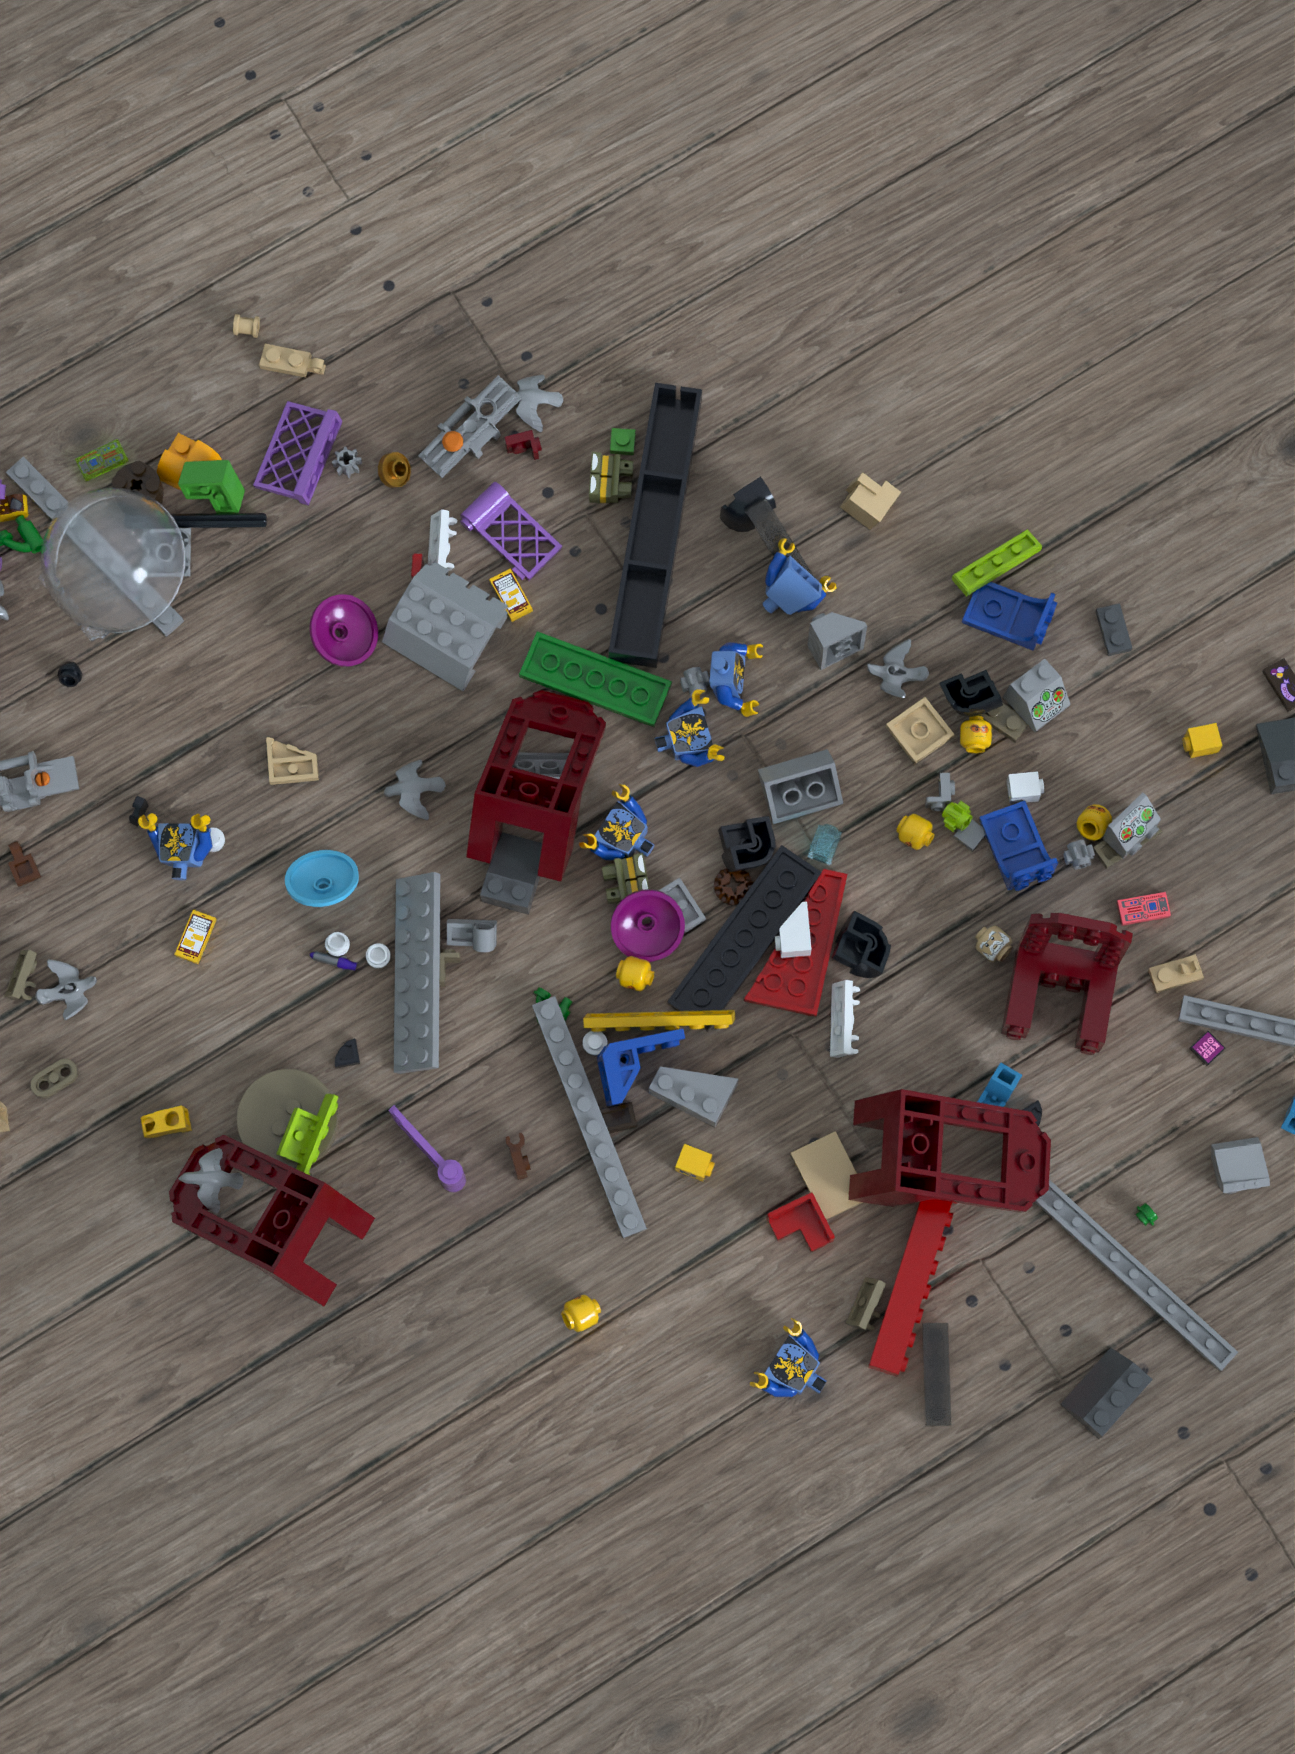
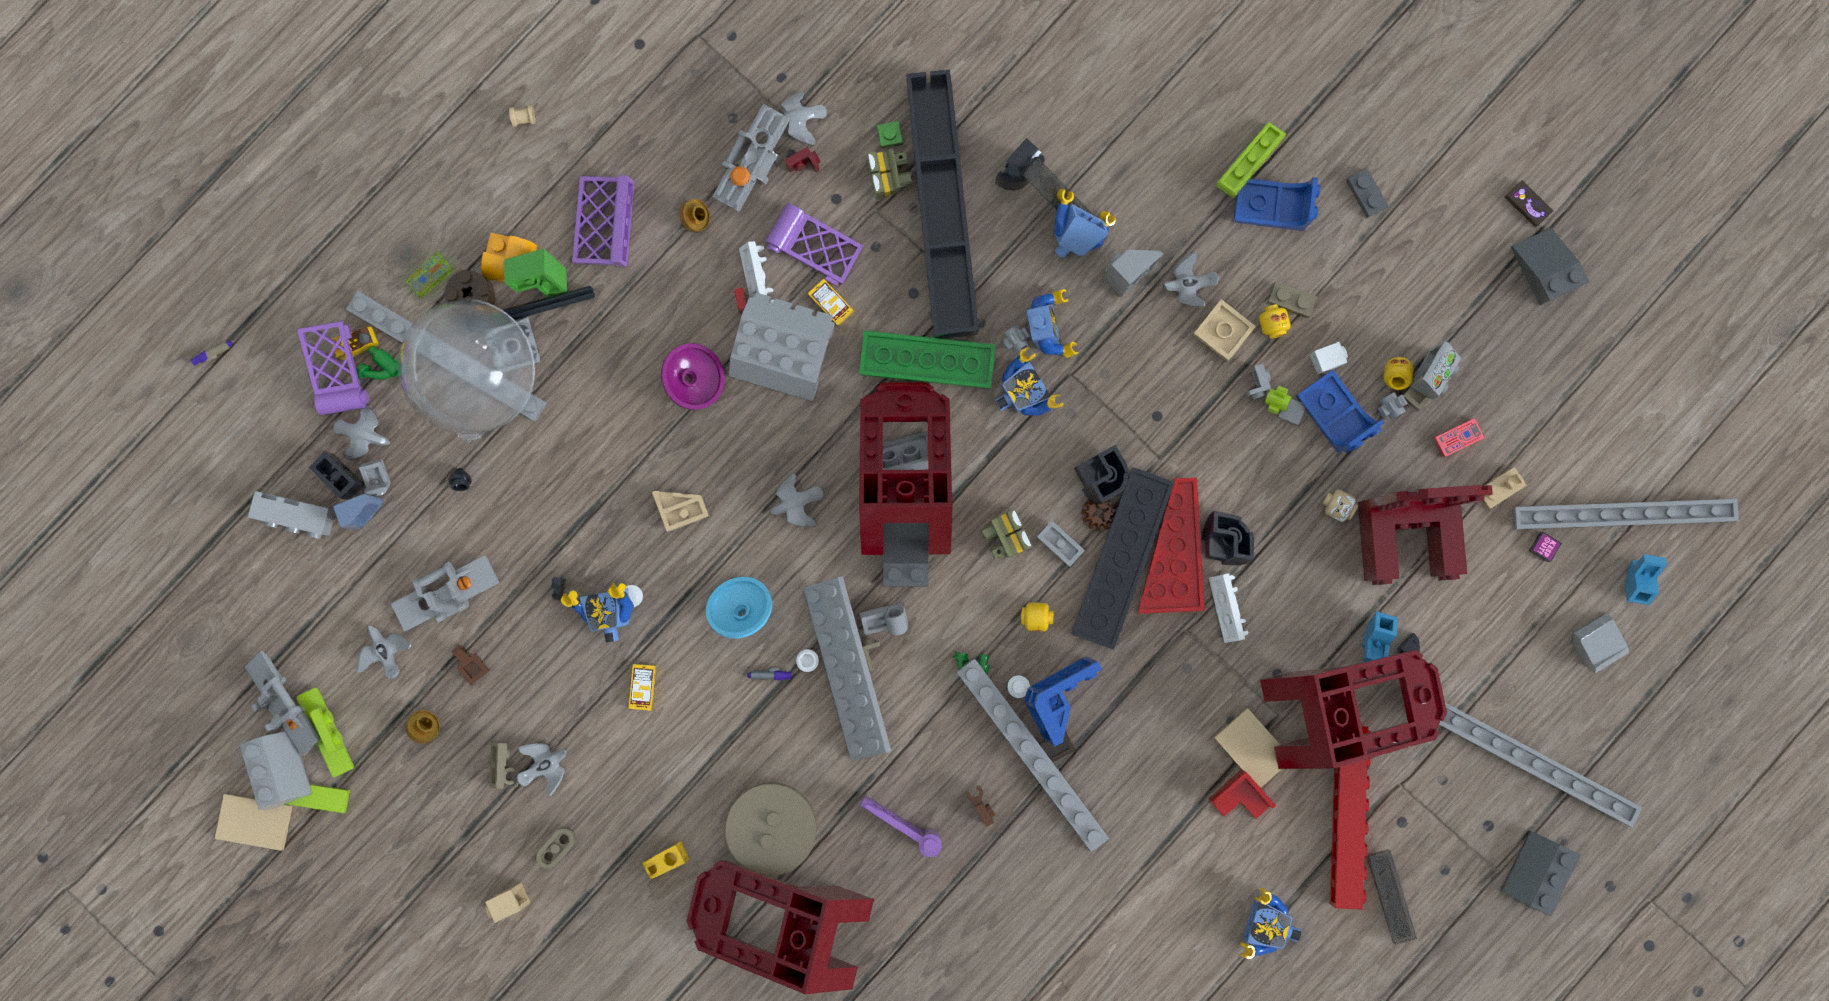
camera: 20 degrees left, 10 degrees up
light grey animal [178,1148,244,1214] -> none
tan plate [259,344,326,378] -> none
lime bracket [276,1094,338,1175] -> none
white plate [325,932,350,956] -> none
light grey gear [332,446,362,478] -> none
black tile [335,1038,360,1068] -> none
yellow head [561,1295,601,1332] -> none
torso [579,784,654,860] -> none
yellow plate [583,1010,735,1032] -> none
magenta dish [611,889,685,962] -> none
light grey wedge [649,1066,738,1128] -> none
yellow brick [675,1144,715,1181] -> none
light grey slope [758,749,843,824] -> none
white slope [775,902,811,958] -> none
clear light blue brick [808,824,842,865] -> none
tan plate [840,473,901,530] -> none
dark tan plate [846,1277,886,1330] -> none
yellow head [896,814,935,850] -> none
black brick [939,670,1003,717] -> none
light grey slope [1003,659,1070,732] -> none
green plate [1135,1203,1158,1226] -> none
yellow brick [1182,723,1222,758] -> none

